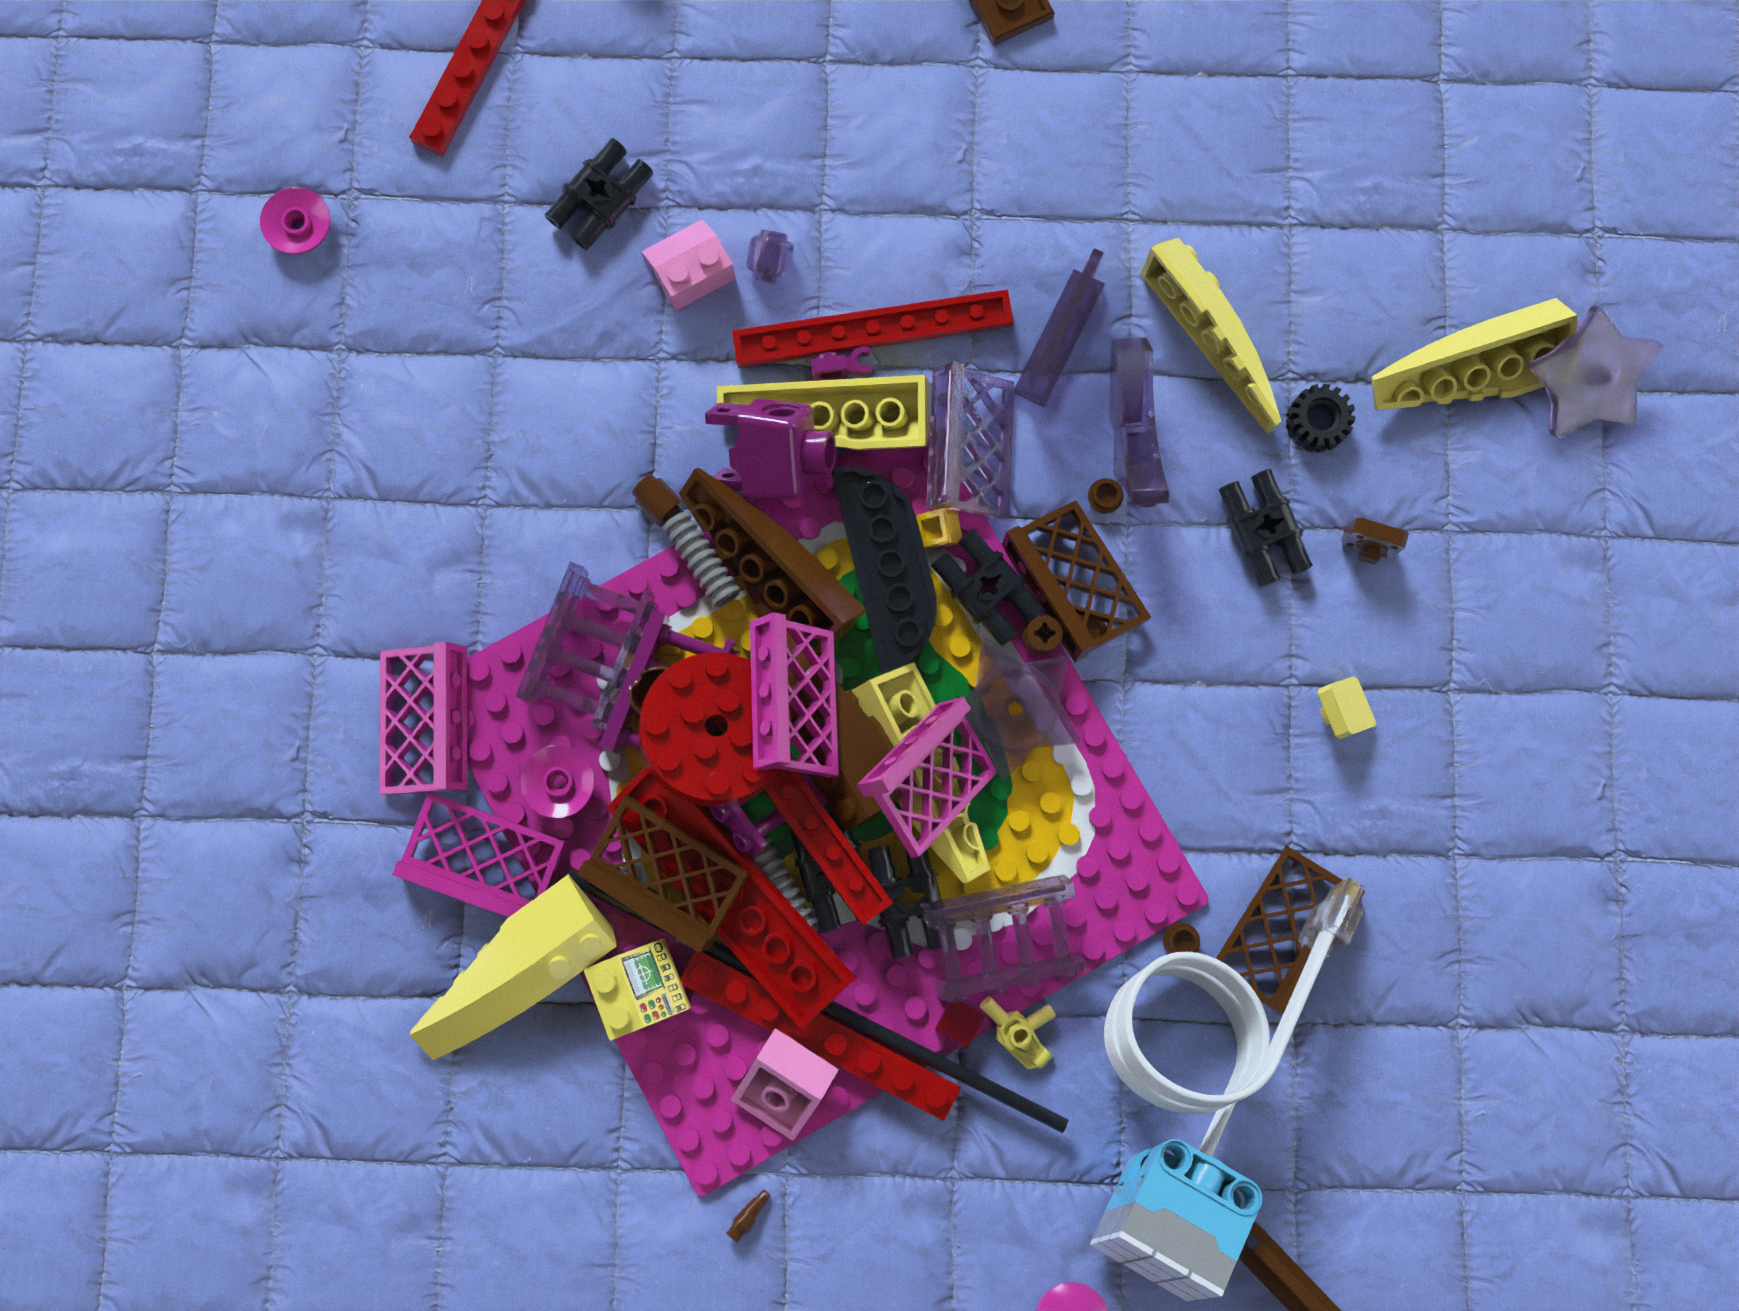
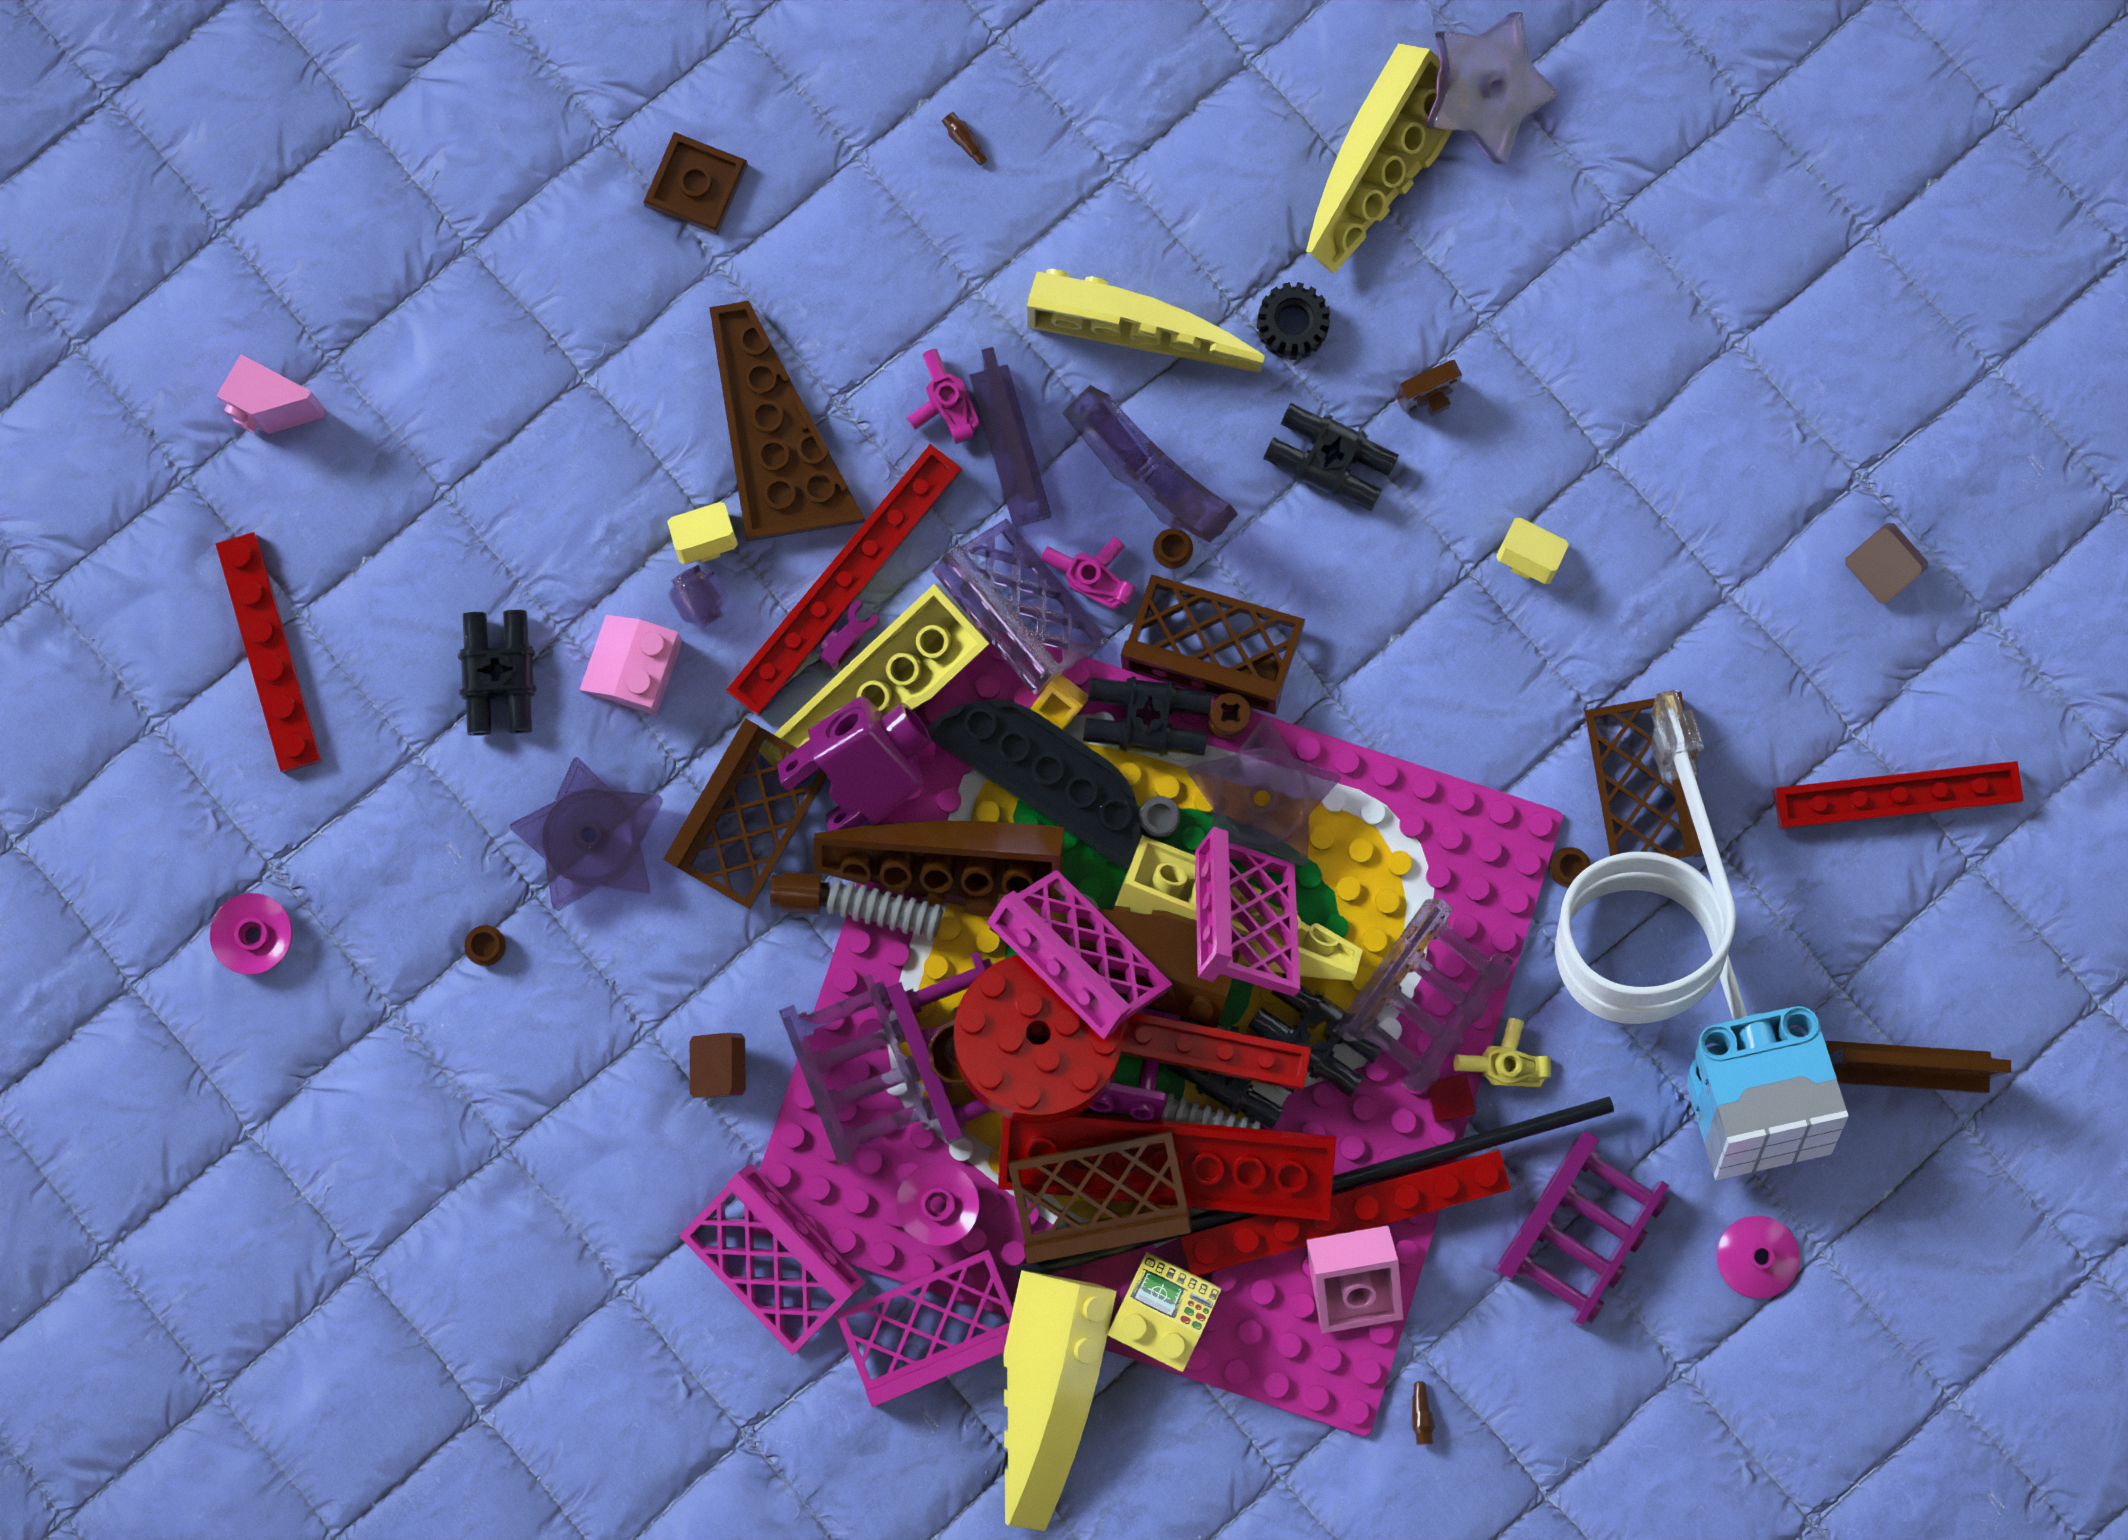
camera: 40 degrees left, 0 degrees up
none -> reddish brown plate [464,925,506,967]
none -> clear purple plate [509,757,663,911]
none -> reddish brown fence [663,718,828,910]
none -> light yellow piece [667,502,738,565]
none -> reddish brown piece [689,1033,746,1098]
none -> reddish brown wing [709,301,866,542]
none -> dark pink piece [906,349,980,444]
none -> reddish brown piece [941,112,987,165]
none -> dark pink piece [1040,536,1136,610]
none -> flat silver tile [1139,796,1180,838]
none -> magenta fence [1493,1130,1670,1326]
none -> red plate [1773,761,2024,830]
none -> reddish brown piece [1846,523,1928,604]

